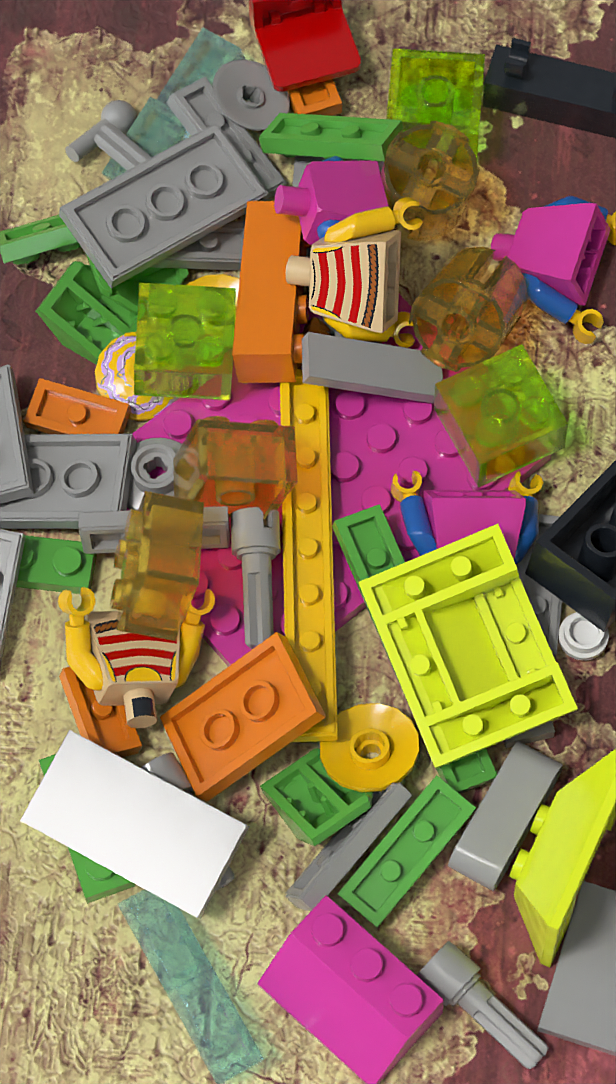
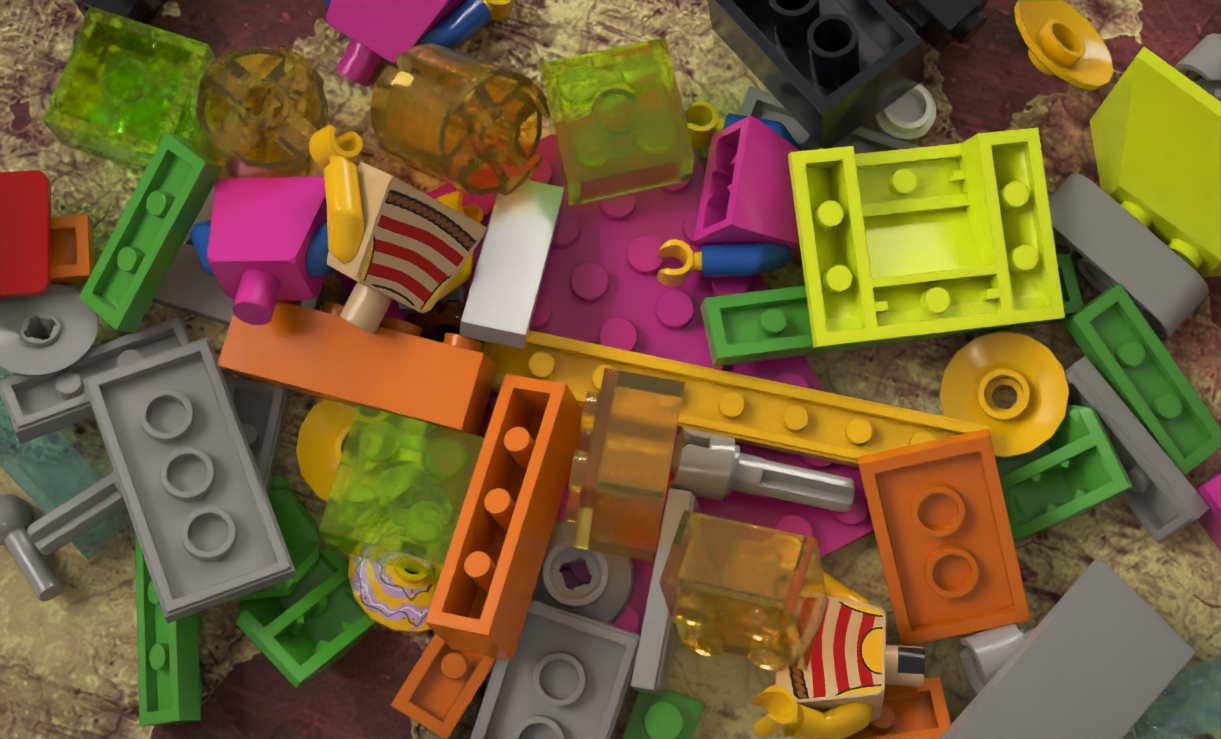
camera: 85 degrees left, 10 degrees up
none -> orange brick [425,374,587,661]

